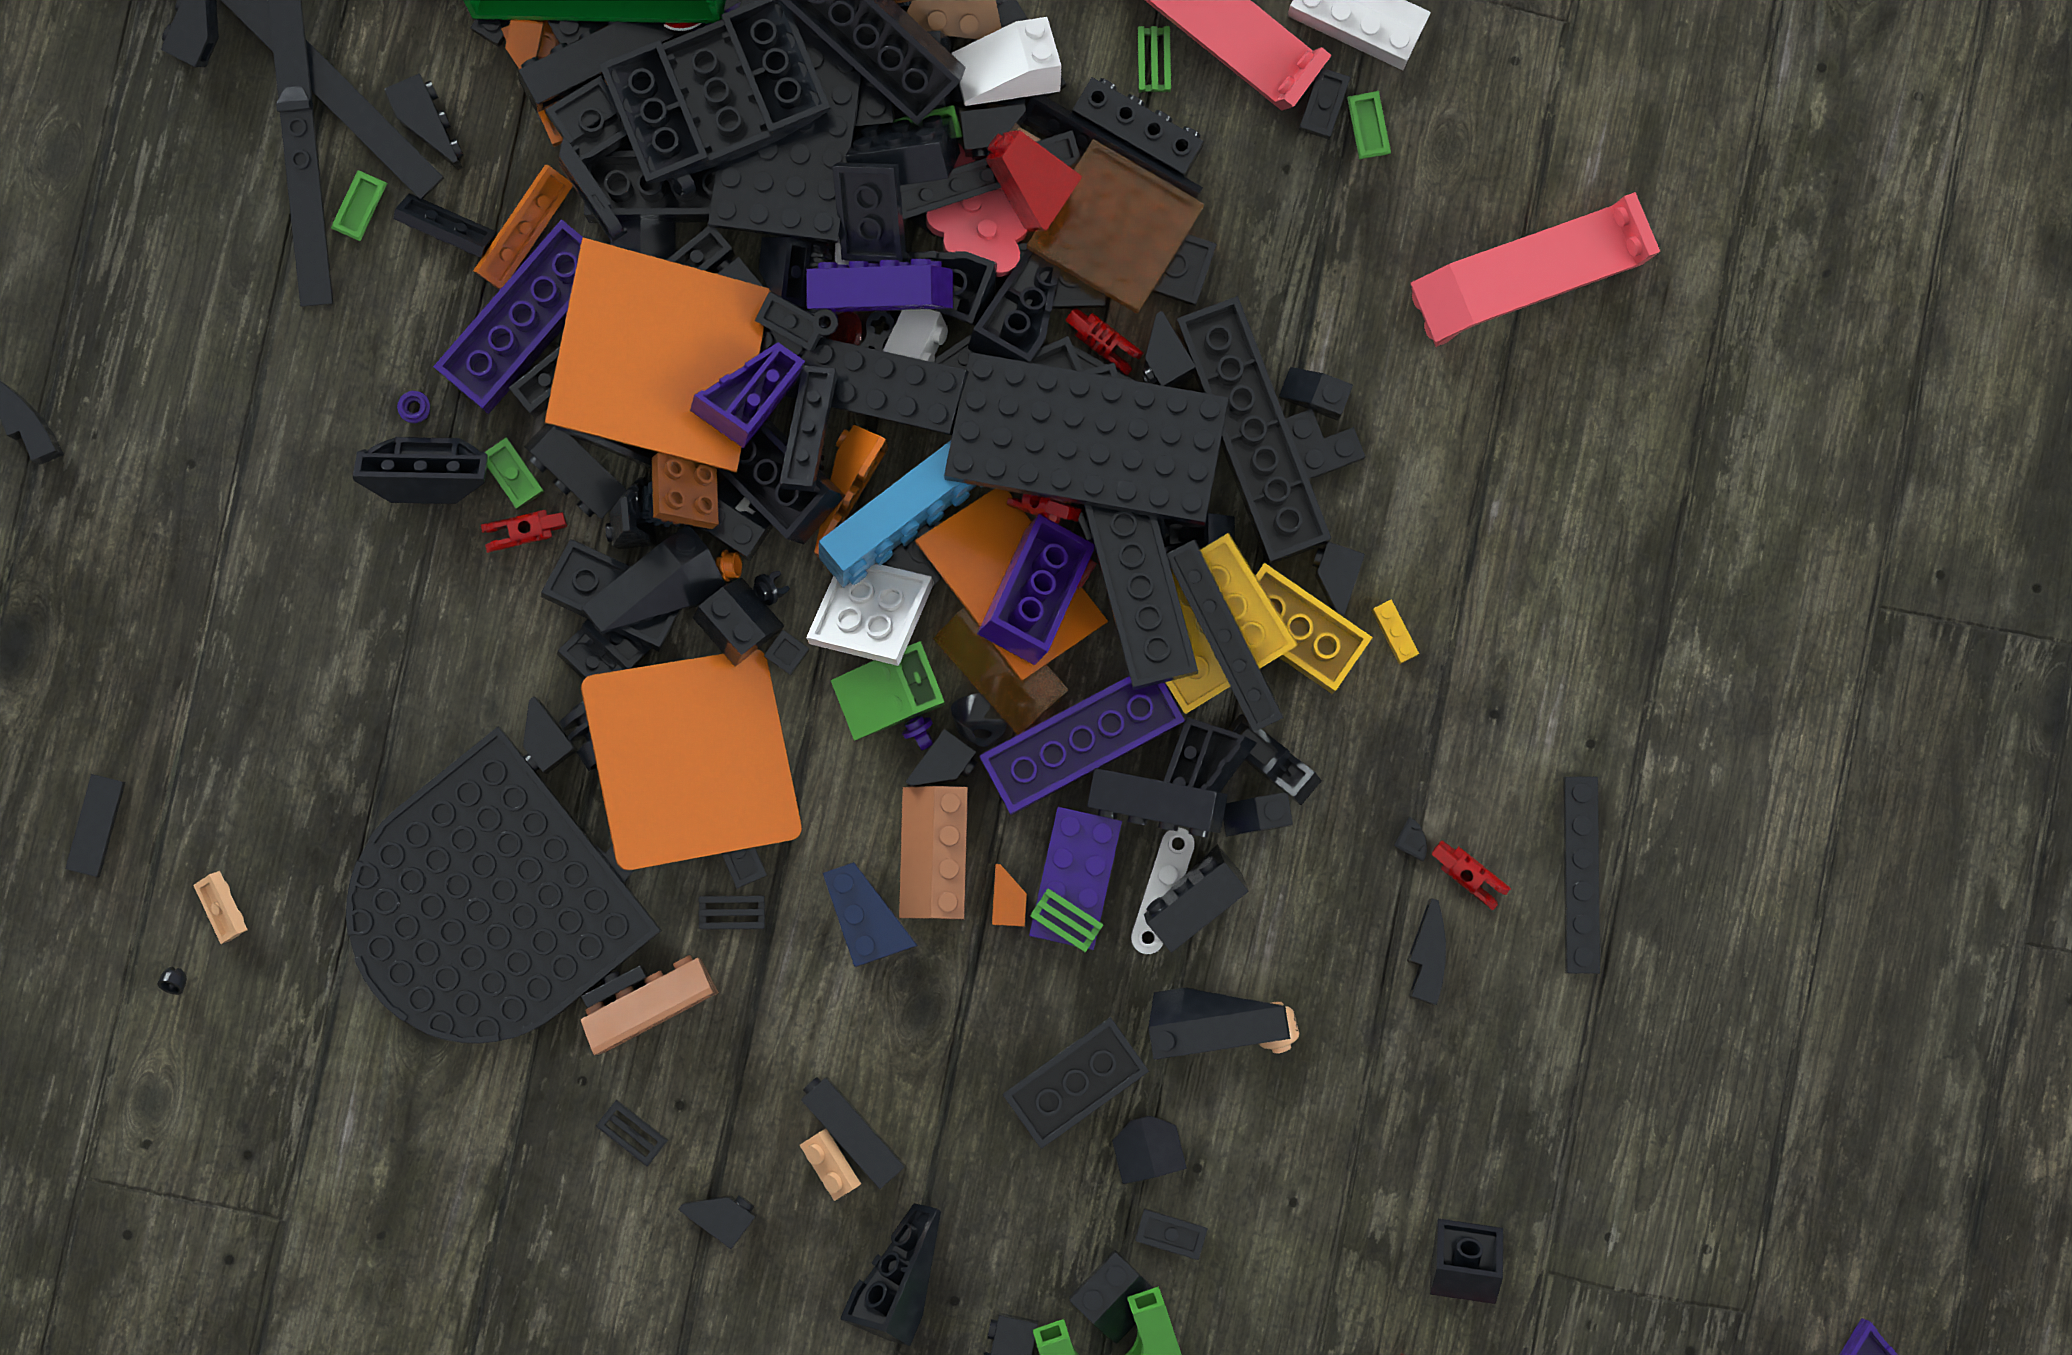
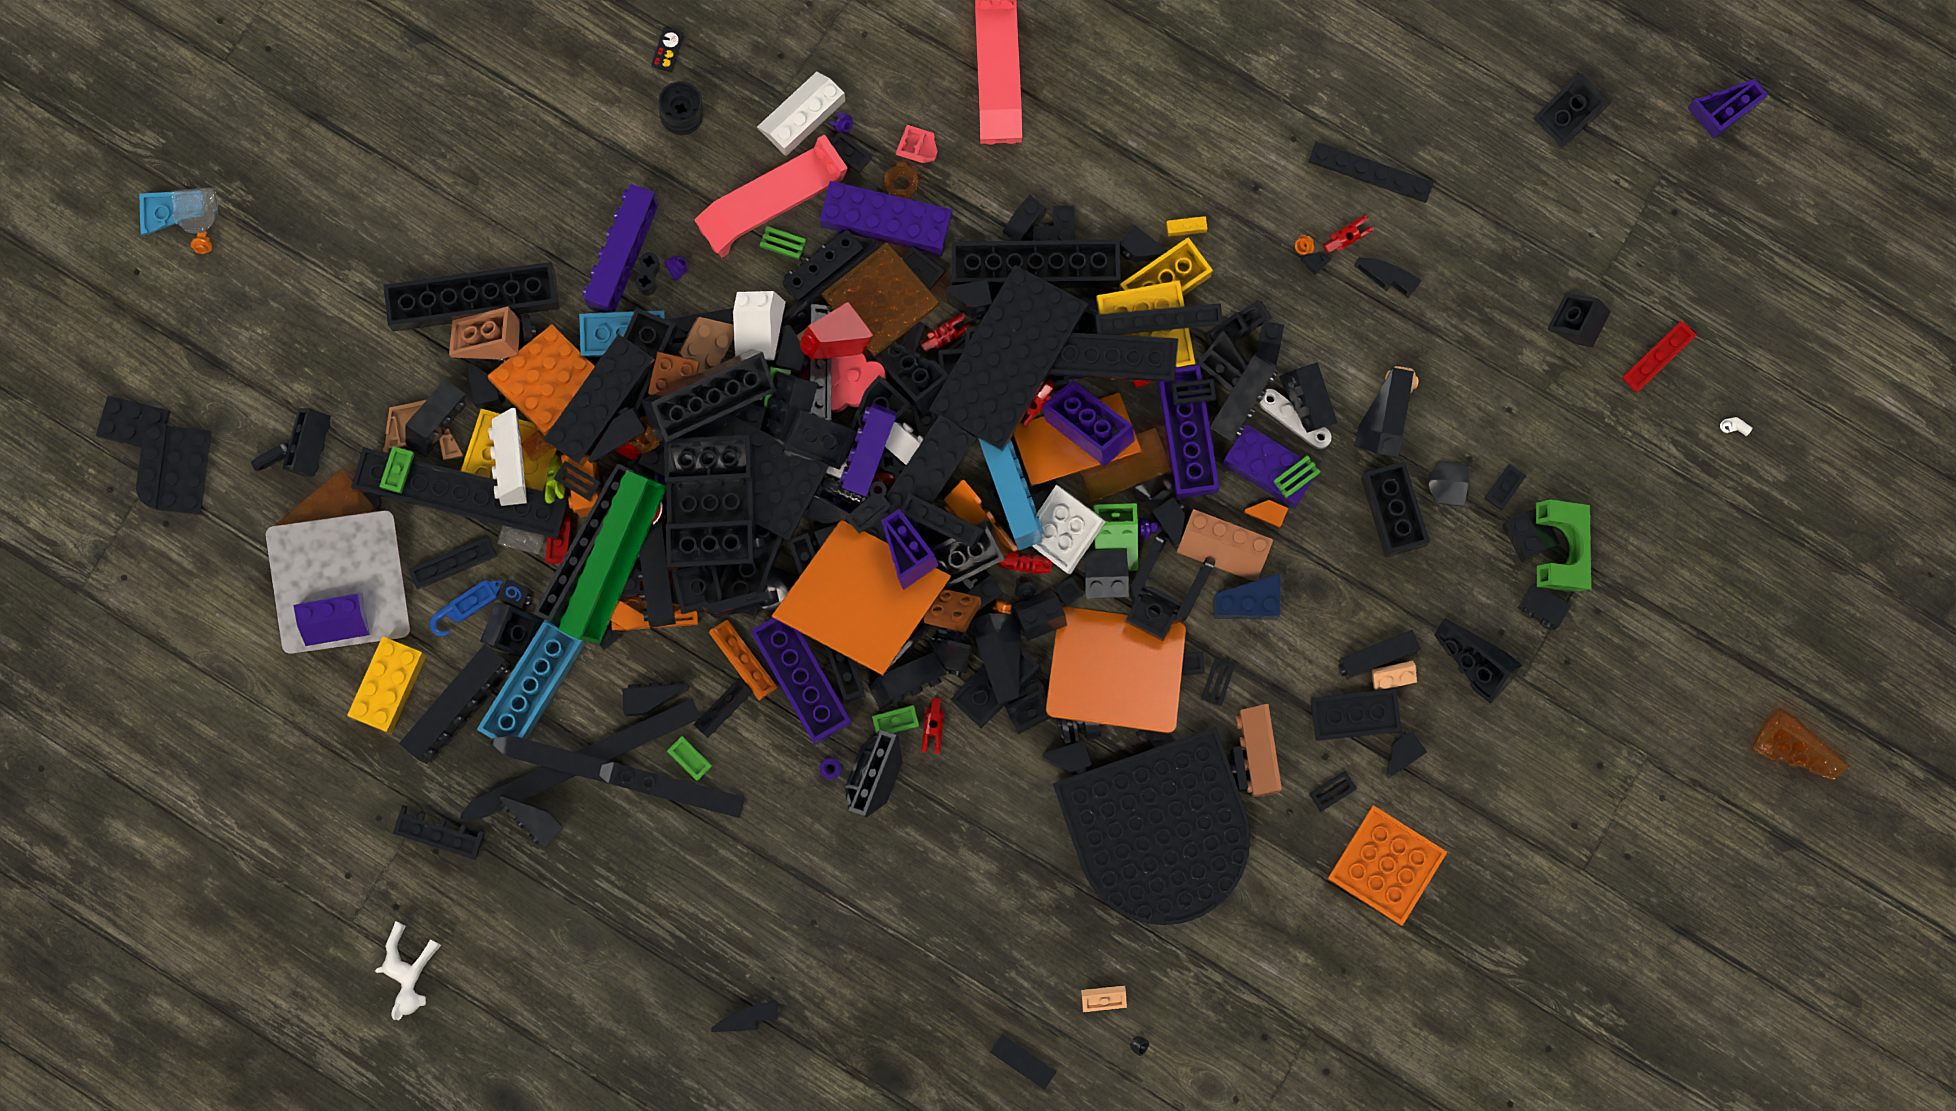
camera: 70 degrees left, 5 degrees down
bright green tile [1347,91,1391,160] -> none
none -> dark purple brick [820,181,952,256]
none -> dark purple plate [830,112,853,134]
none -> clear orange piece [884,162,919,198]
none -> coral slope [896,125,938,163]
none -> red hinge [998,552,1052,574]
none -> black slope [1084,549,1129,598]
none -> black plate [1125,534,1215,641]
none -> black tile [1171,379,1216,406]
none -> orange plate [1295,235,1315,255]
none -> black plate [1310,689,1402,741]
none -> orange plate [1327,805,1447,926]
none -> black slope [1533,73,1611,148]

